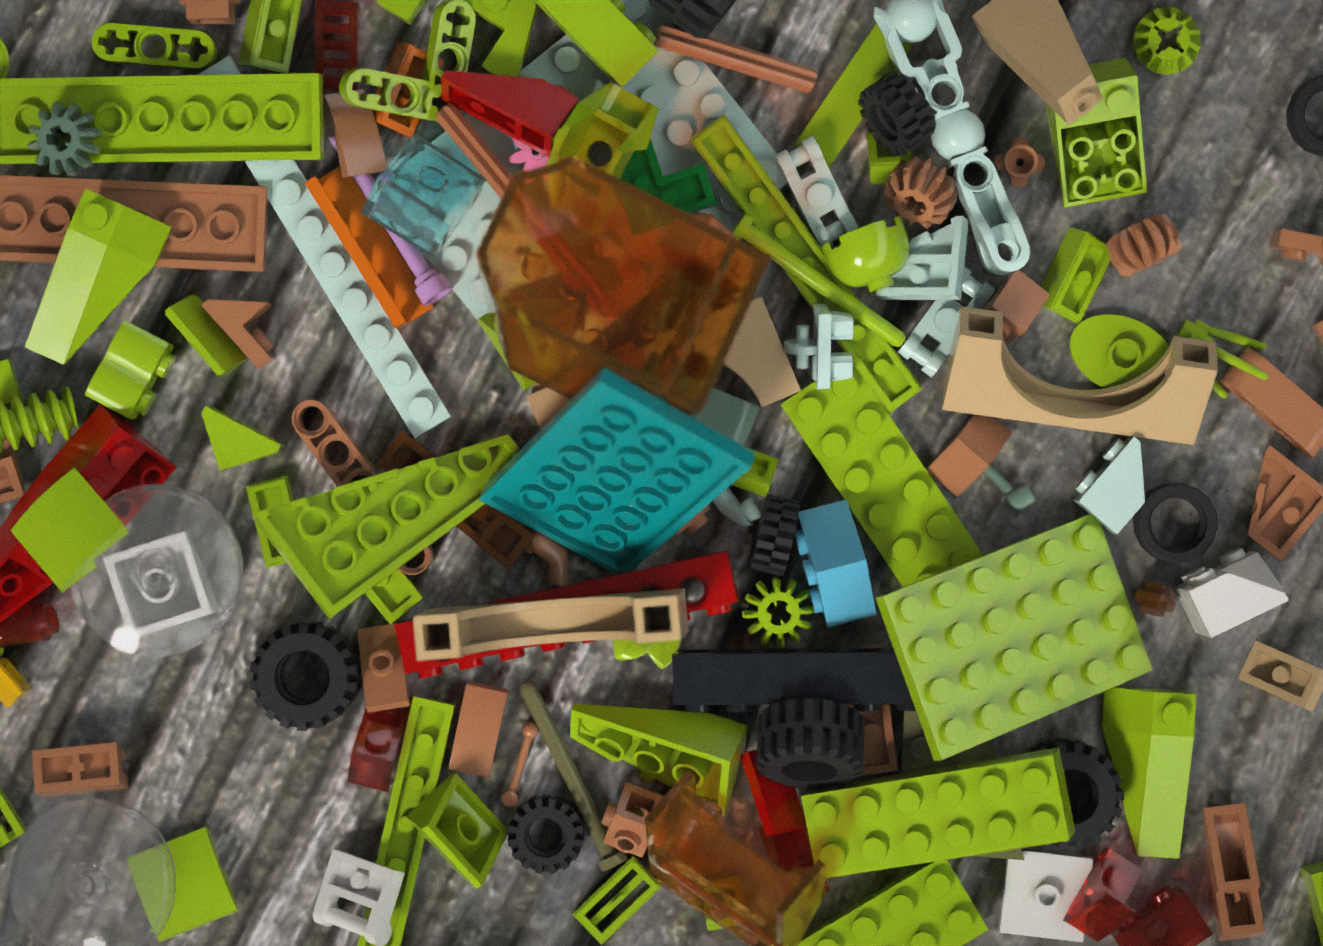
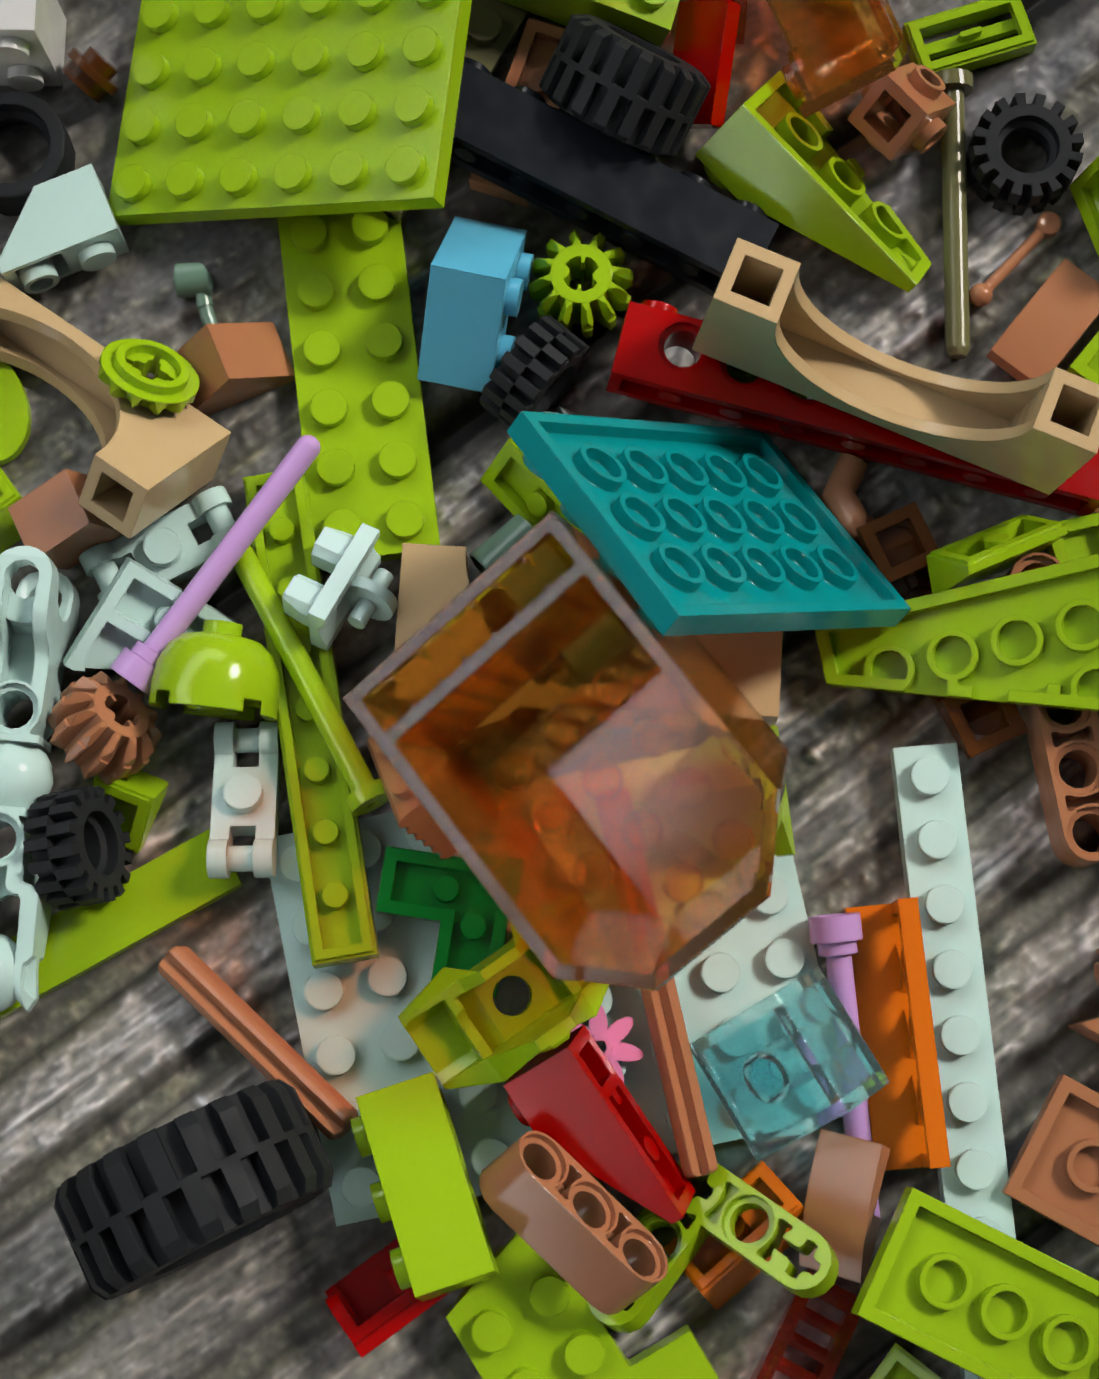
camera: 150 degrees left, 10 degrees down
none -> lime gear [98,339,200,415]
none -> lavender piece [110,435,321,696]
none -> nougat beam [479,1131,668,1315]
none -> lime slope [926,514,1068,594]

